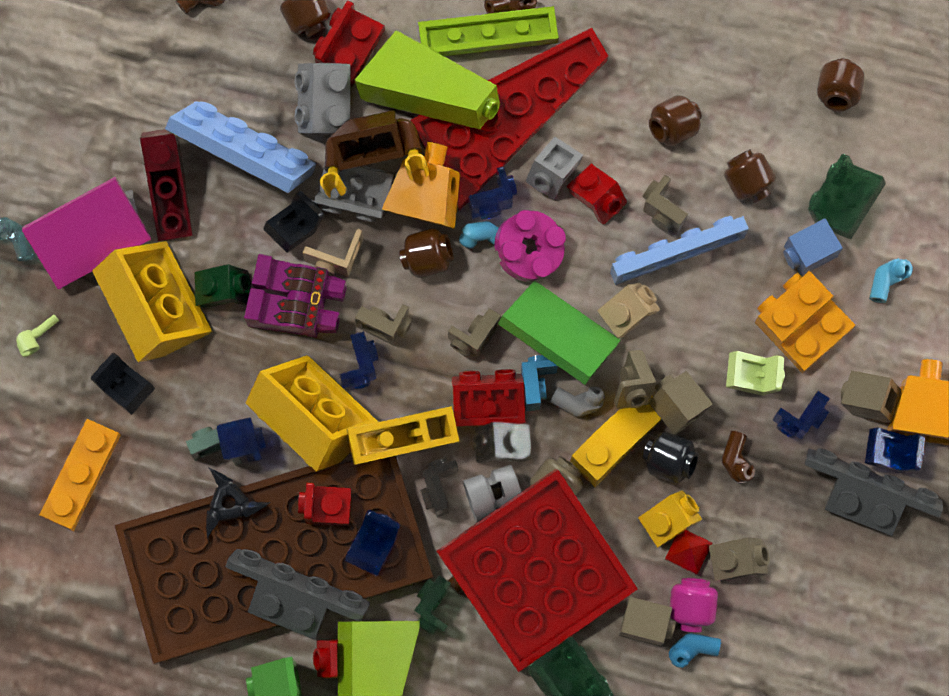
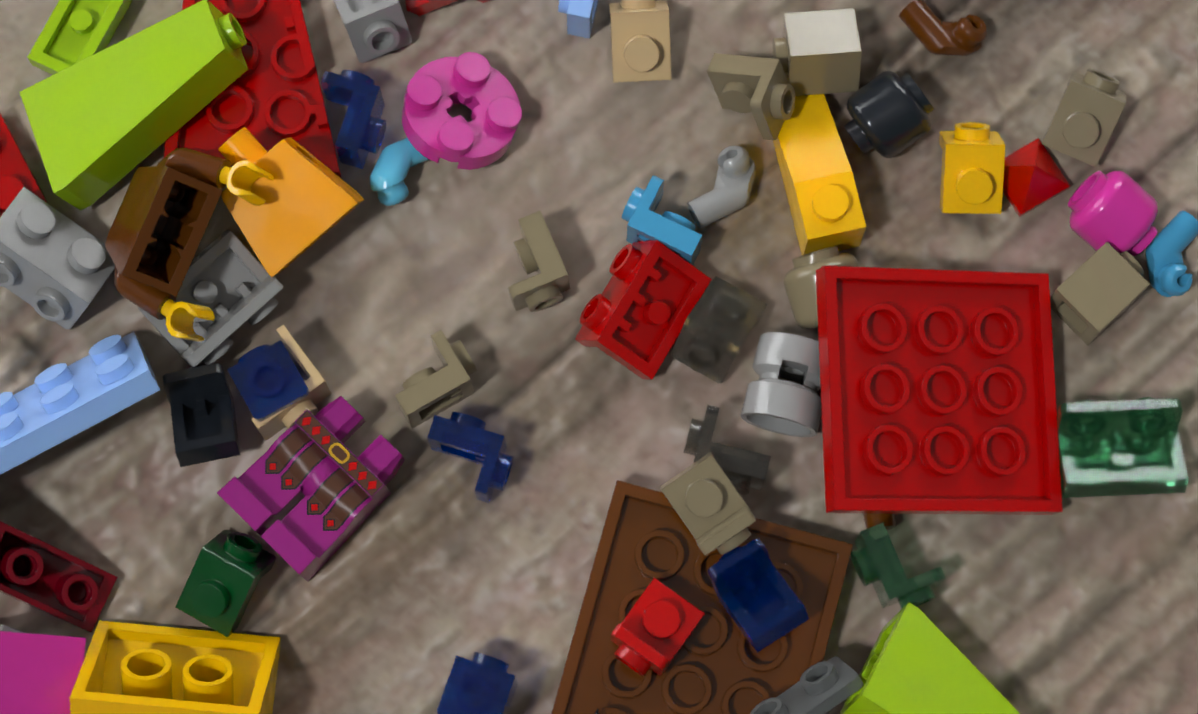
camera: 55 degrees left, 0 degrees up
yellow slope [245,355,378,472] -> none
yellow slope [346,406,459,465] -> none
reddish brown head [399,229,454,278] -> none
bright green tile [498,281,621,385] -> none
none -> clear blue bracket [227,340,309,422]
none -> dark tan bracket [660,452,756,555]

